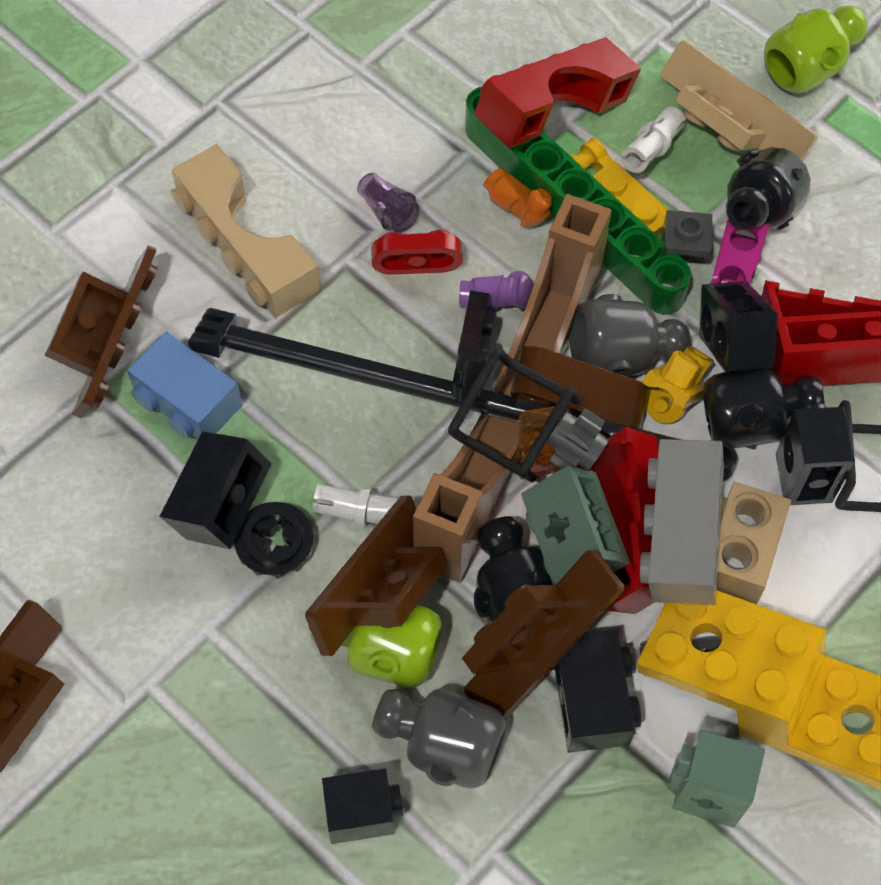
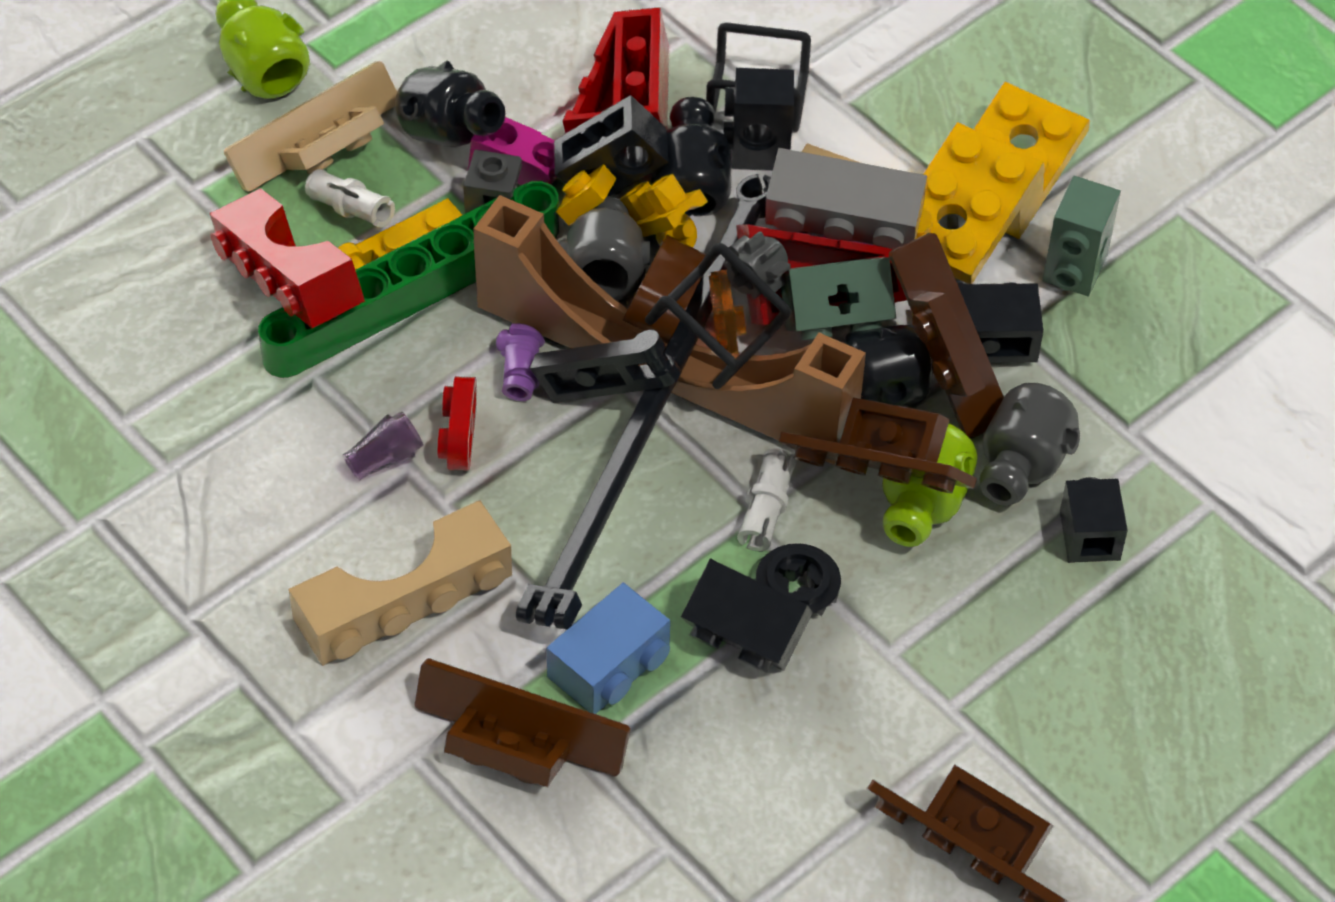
camera: 85 degrees left, 10 degrees down
orange arm [483,167,552,227] -> none
none -> yellow plate [556,164,617,226]

